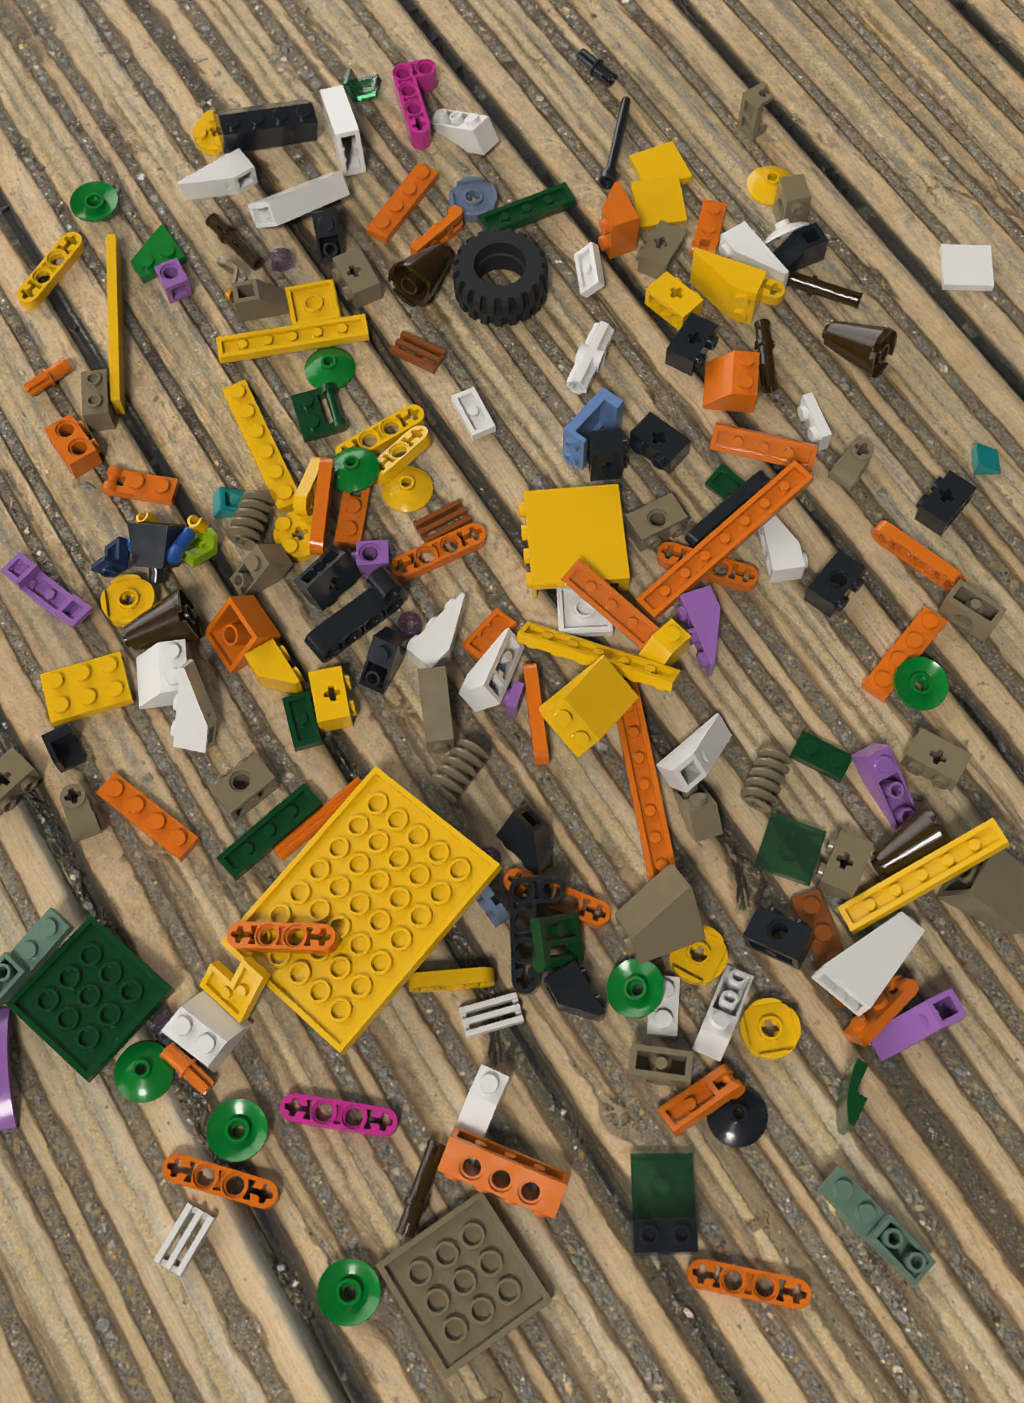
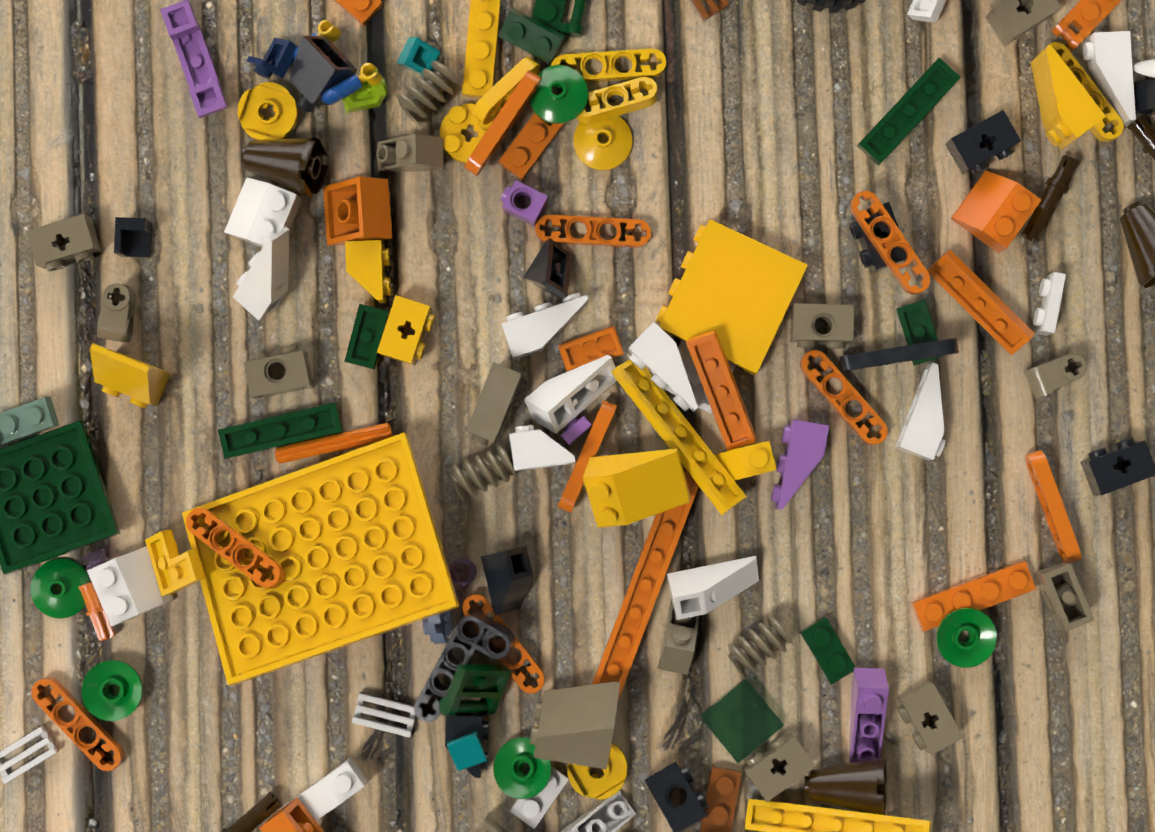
camera: 30 degrees right, 20 degrees up
yellow plate [40,651,134,727] -> none
orange plate [96,772,200,862] -> none
dark pink beam [280,1093,399,1138] -> none
black brick [294,545,362,611] -> none
black beam [304,566,405,663] -> none
black slope [359,626,410,694] -> none
bush [398,612,423,639] -> none
yellow beam [408,967,495,993] -> none
dark orange tile [413,499,472,544] -> none
white plate [451,387,496,441] -> none
medium blue panel [563,387,624,470] -> none
white piece [566,321,615,395] -> none
black brick [588,429,628,481] -> none
orange plate [636,460,814,621] -> none
yellow brick [645,271,704,331] -> none
black brick [804,550,866,618] -> none
none -> yellow slope [90,343,171,409]
none -> teal slope [447,731,487,771]
none -> dark green plate [498,8,565,65]
none -> white slope [509,425,575,471]
none -> black slope [524,238,571,299]
none -> white slope [628,321,698,412]
none -> orange beam [850,191,930,295]
none -> dark green plate [857,58,961,166]

